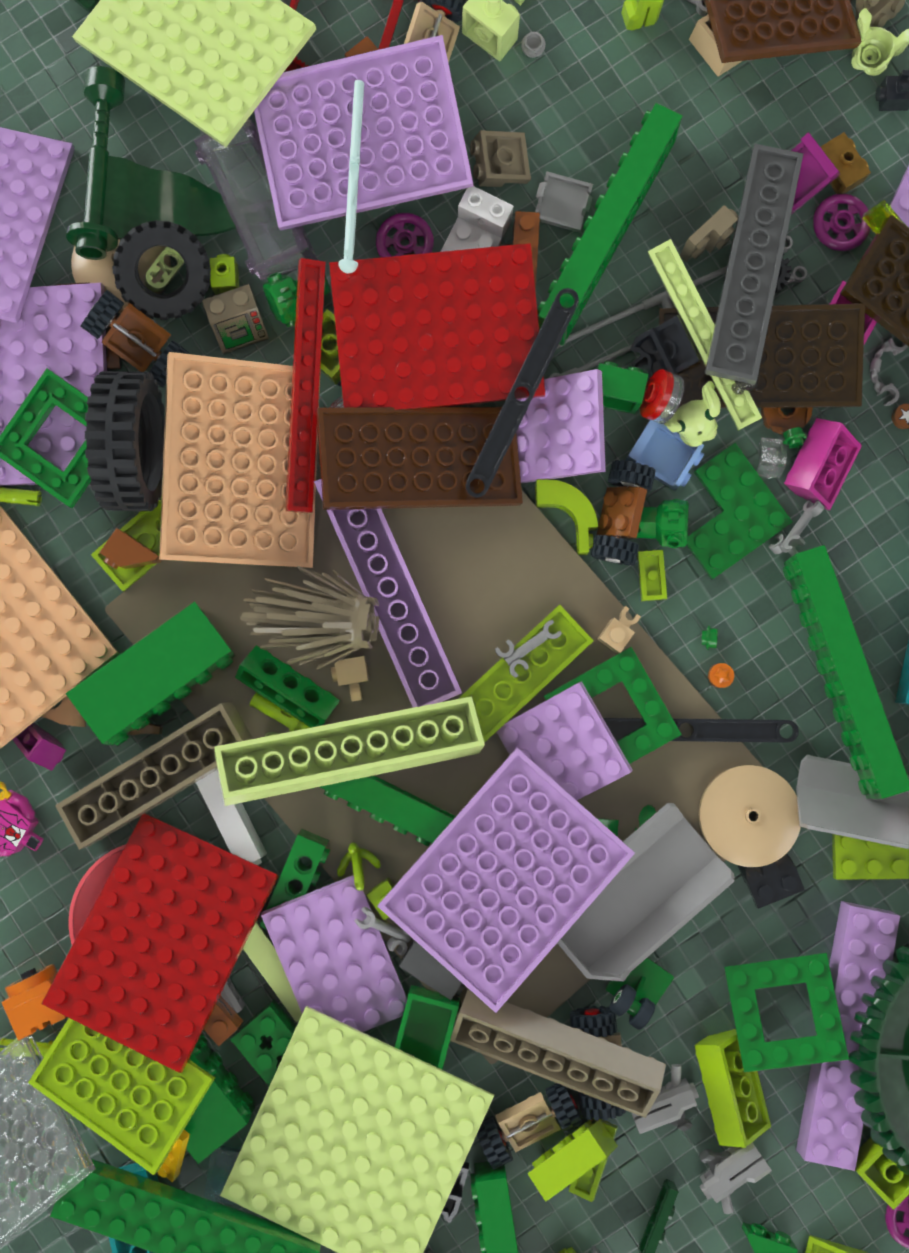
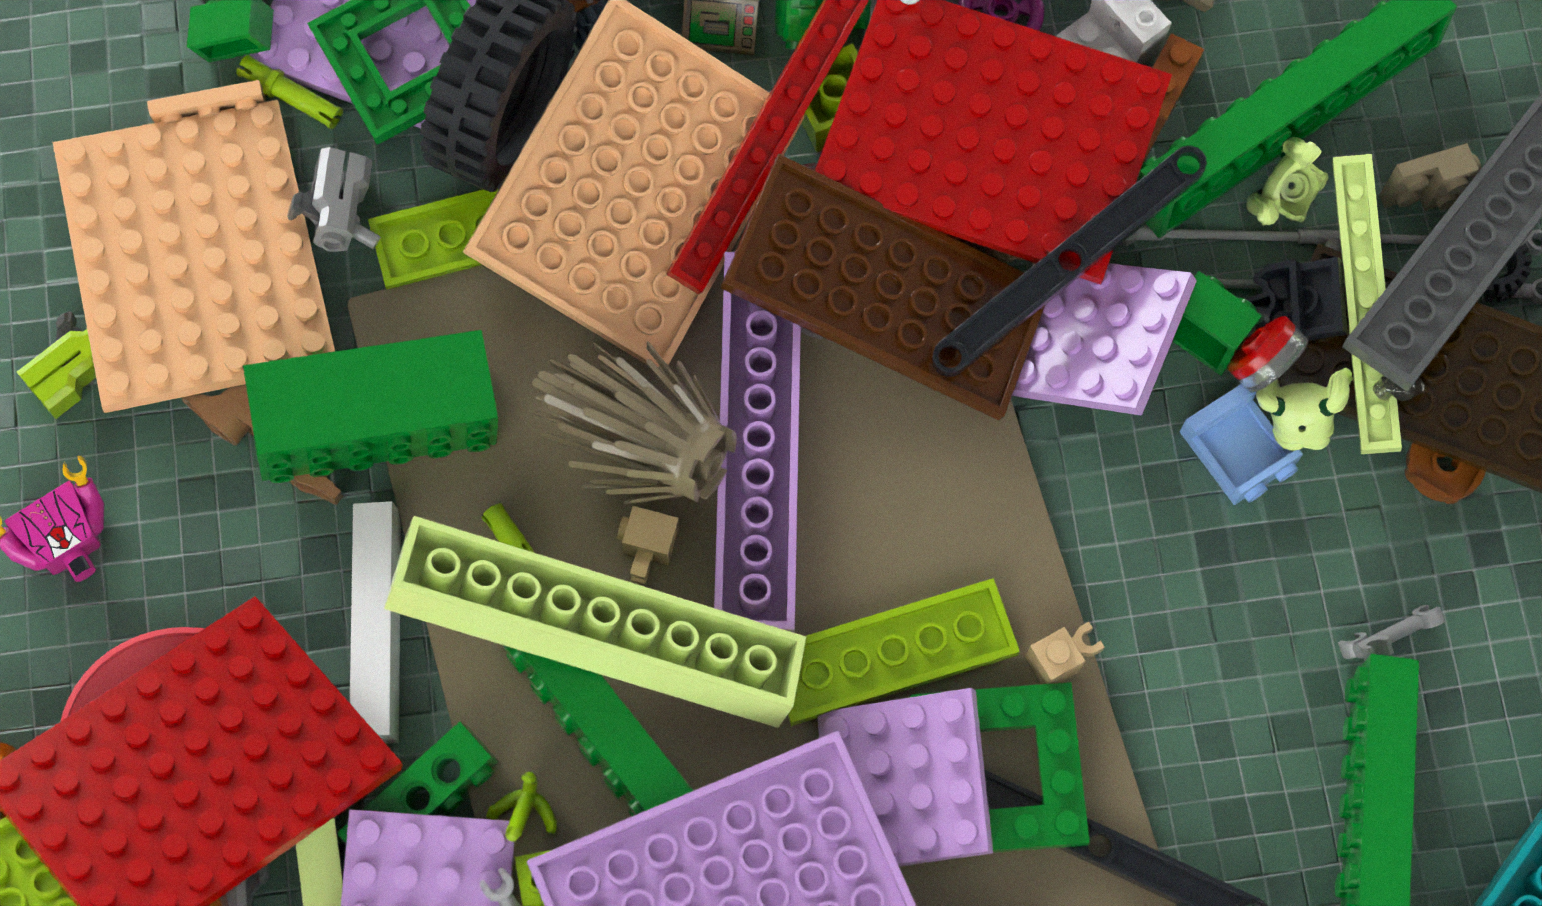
camera: 25 degrees right, 15 degrees down
magenta slope [12,722,67,771] -> none
dark tan brick [55,701,253,850] -> none
dark orange slope [99,528,162,569] -> none
green brick [235,645,340,728] -> none
light grey bar [495,620,562,678] -> none
light grey piece [535,171,593,233] -> none
lime arch [535,479,598,555] -> none
plate [591,460,656,566] -> none
green piece [637,499,689,548] -> none
lime plate [637,550,667,602] -> none
green plate [687,443,793,580] -> none
green plate [702,626,718,650] -> none
orange tile [708,663,734,688] -> none
clear bracket [756,437,787,478] -> none
green plate [782,427,807,448] -> none
dark pink slope [784,418,862,510] -> none
none -> light grey piece [287,147,381,252]
none -> yellowish green hair [1246,137,1329,226]

